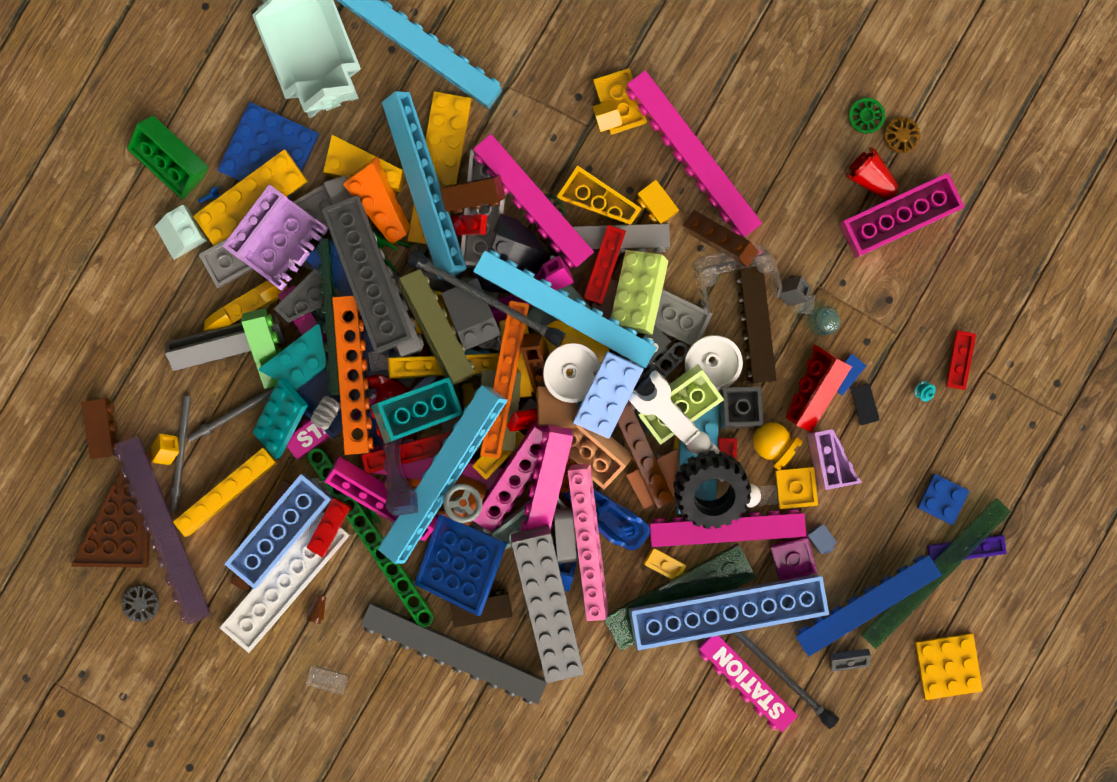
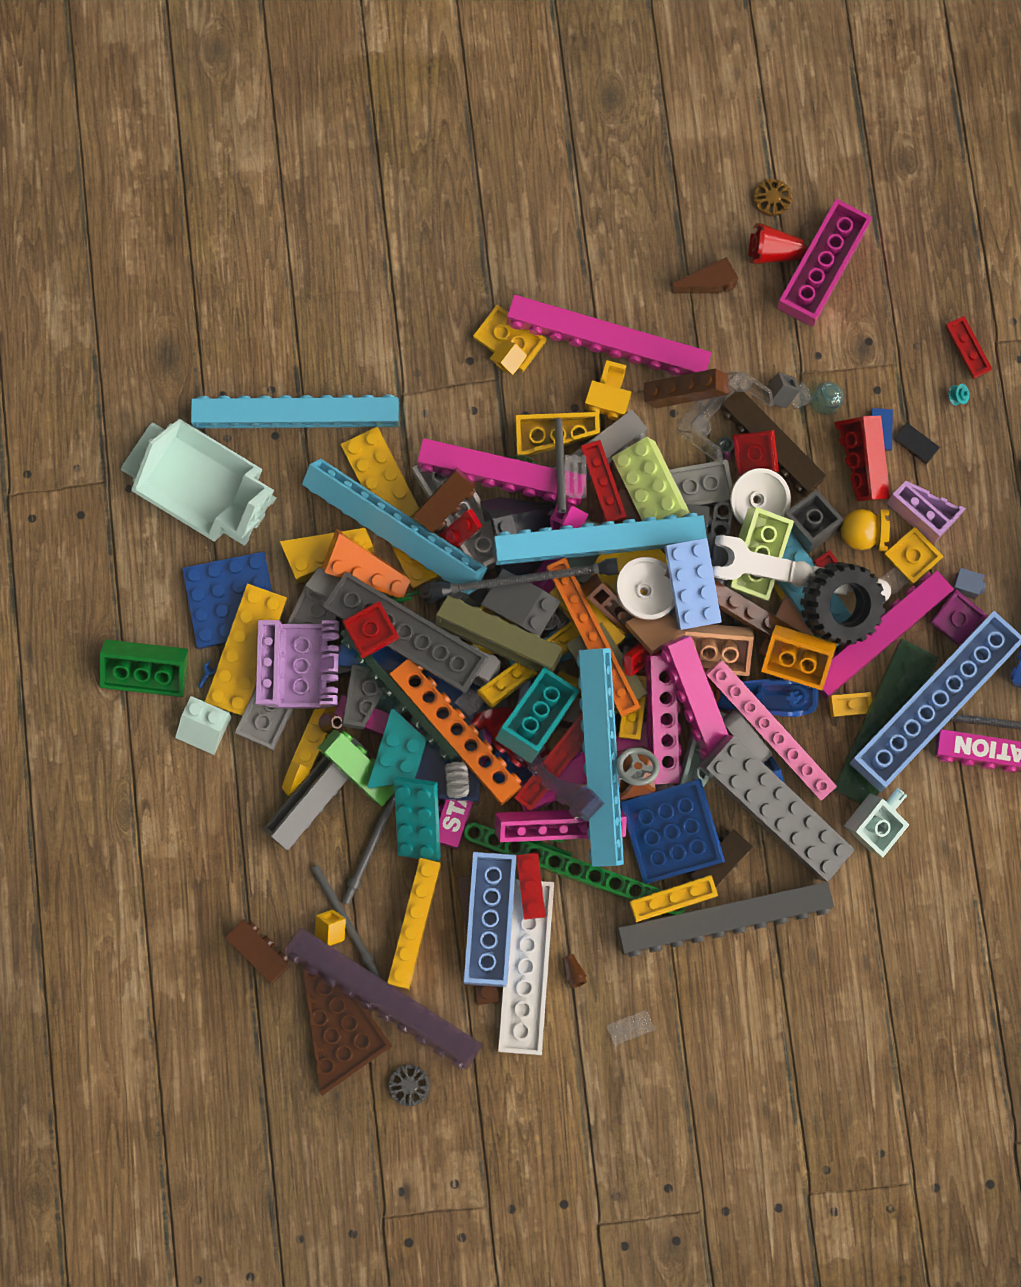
camera: 35 degrees left, 10 degrees down
green wheel [849,98,885,134] -> none
none -> reddish brown cone [319,712,343,734]
none -> red tile [342,601,400,659]
none -> dark grey piece [554,418,566,513]
none -> clear tile [565,455,586,498]
none -> yellow panel [601,360,626,388]
none -> yellow tile [629,875,718,922]
none -> reddish brown slope [671,257,738,294]
none -> piece [713,437,734,461]
none -> red tile [732,430,779,476]
none -> light orange brick [761,625,837,690]
none -> light aqua brick [844,788,909,857]

